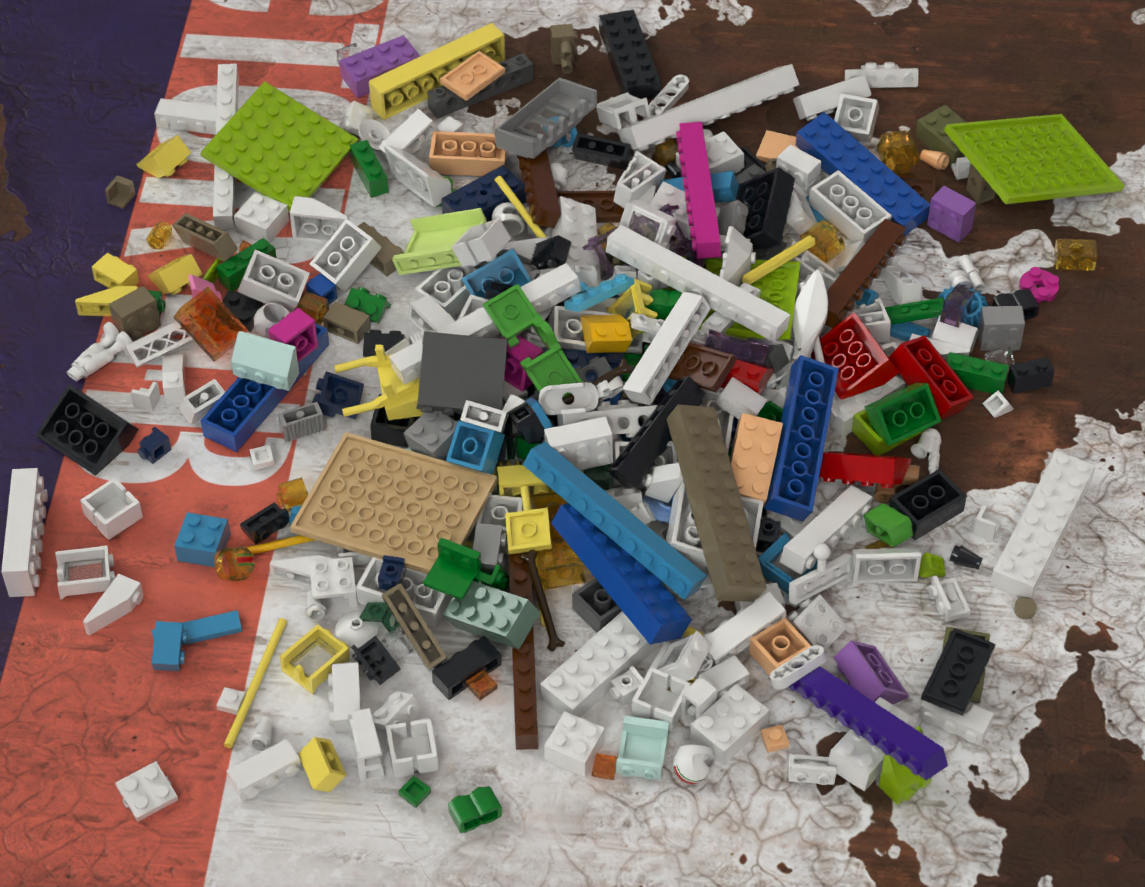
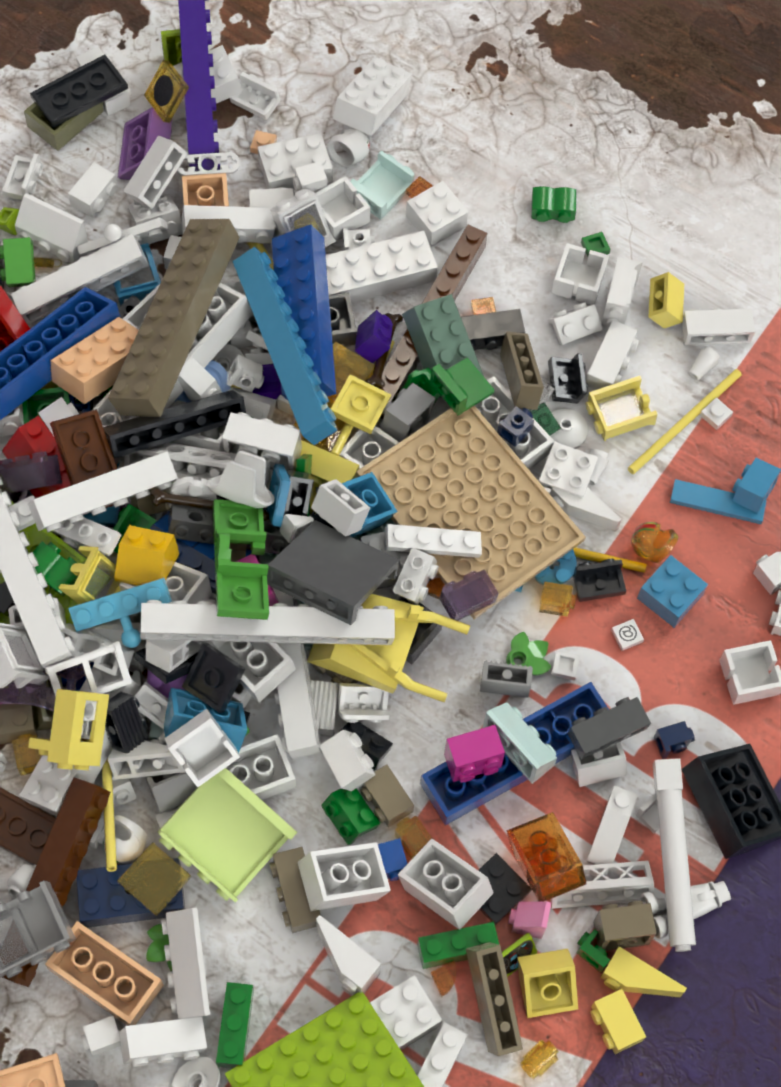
camera: 155 degrees left, 15 degrees up
white helmet [254,303,289,338] -> none
dark blue plate [312,371,364,419] -> none
none -> light yellow brick [28,689,109,770]
none -> white window [46,641,132,697]
none -> white brick [68,162,118,217]
none -> clear yellow tile [117,842,191,916]
none -> white brick [123,136,187,209]
none -> clear yellow tile [144,60,189,123]
none -> white brick [319,730,375,791]
none -> white brick [333,57,412,136]
none -> dark purple brick [355,310,393,364]
none -> white plate [385,524,482,558]
none -> white bracket [393,548,439,605]
none -> clear purple brick [439,569,499,621]
none -> bright green plate [506,632,551,675]
none -> dark grey brick [567,697,651,759]
none -> white tile [611,619,644,651]
none -> white brick [652,758,696,952]

